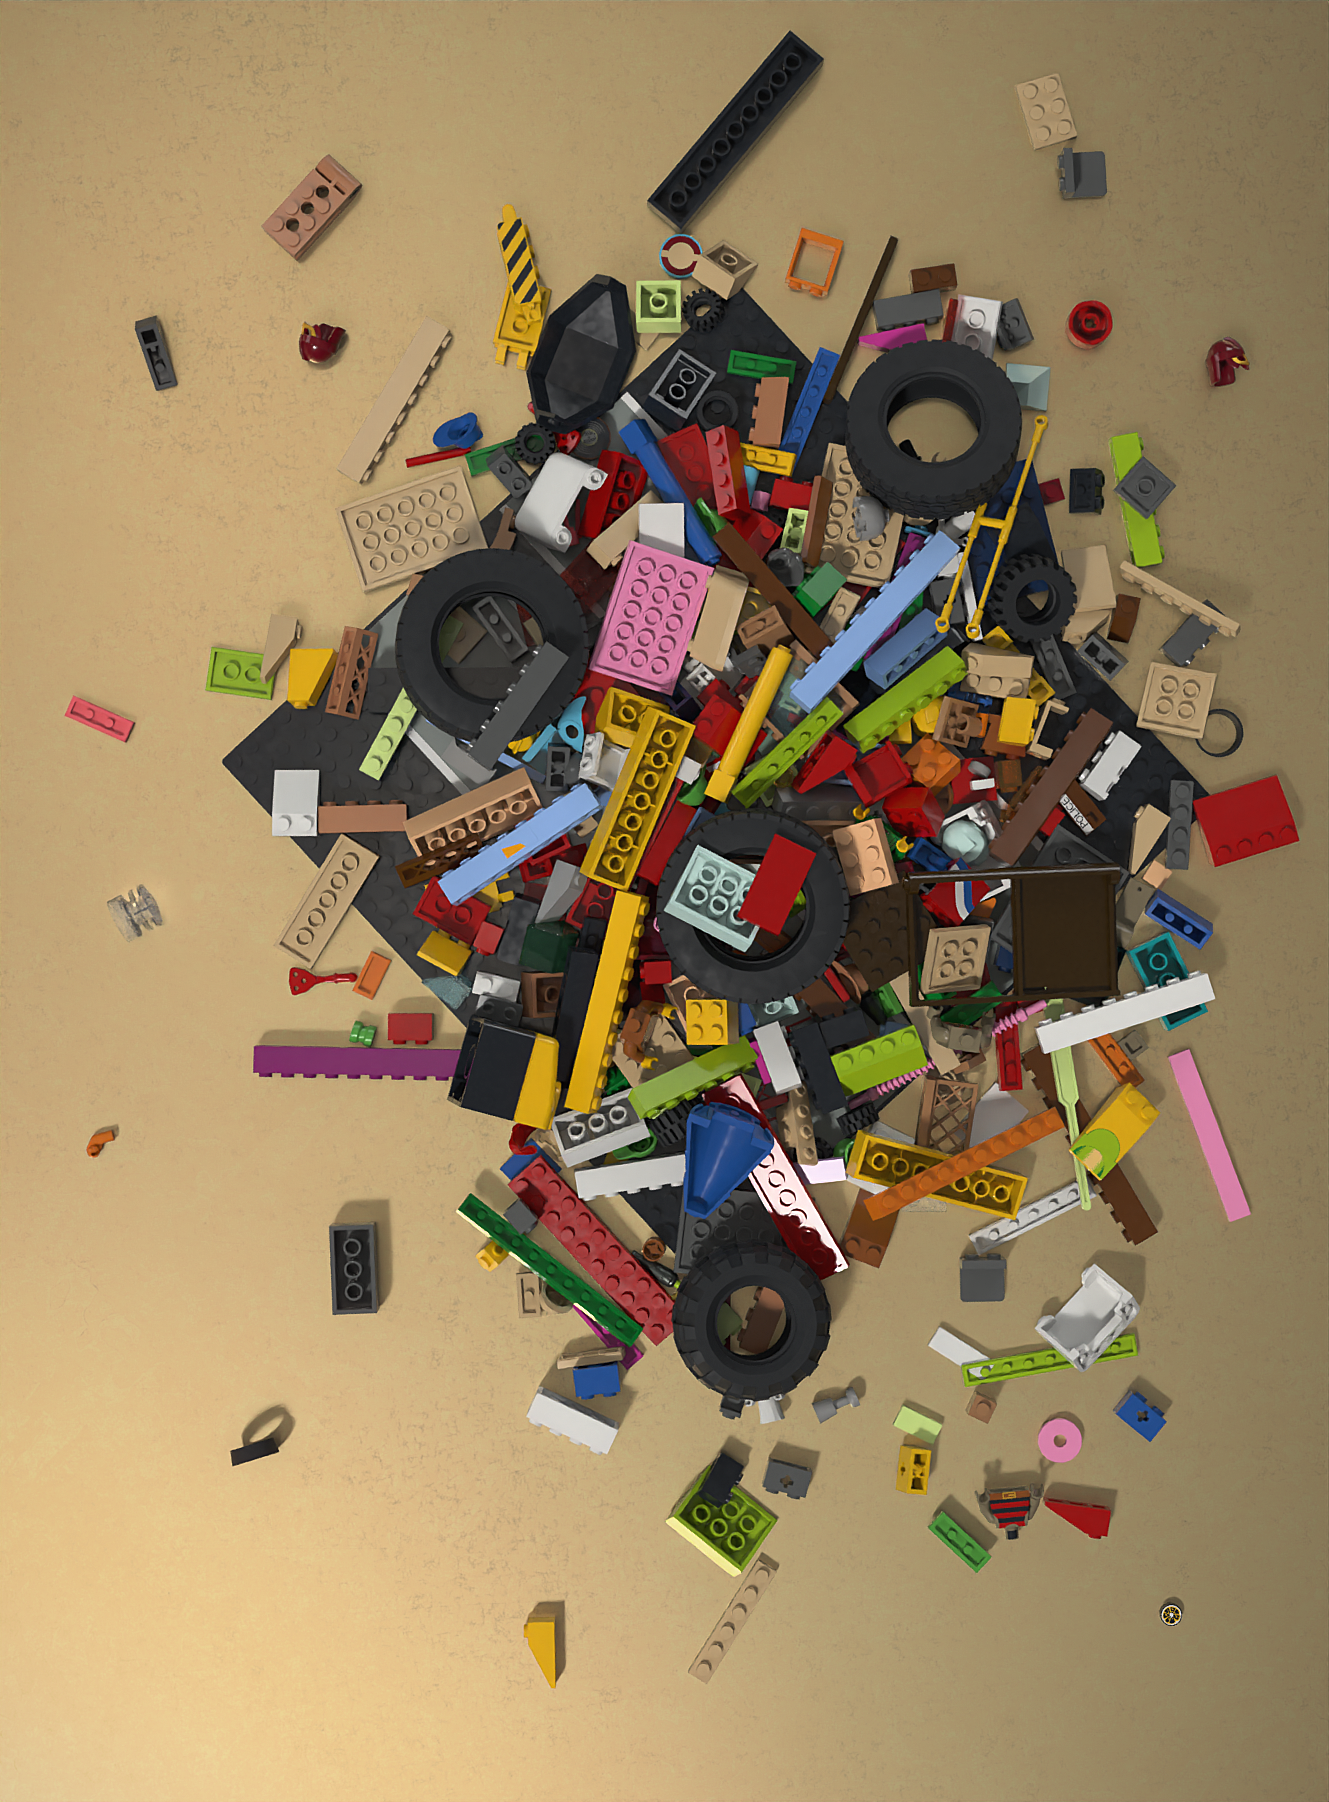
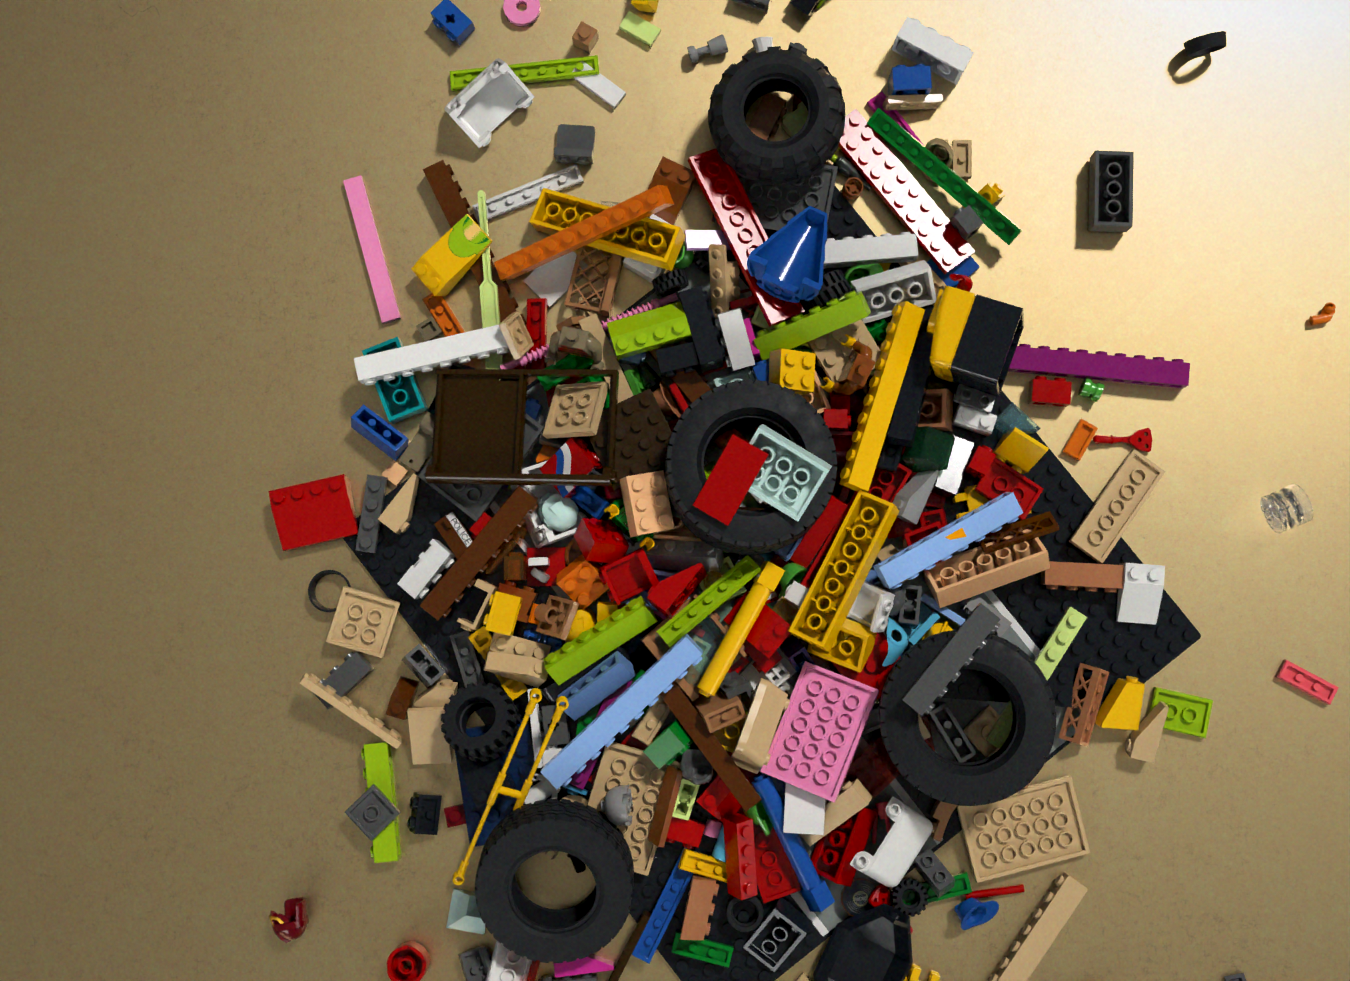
camera: 170 degrees left, 5 degrees down
none -> tan tile [499,311,534,360]

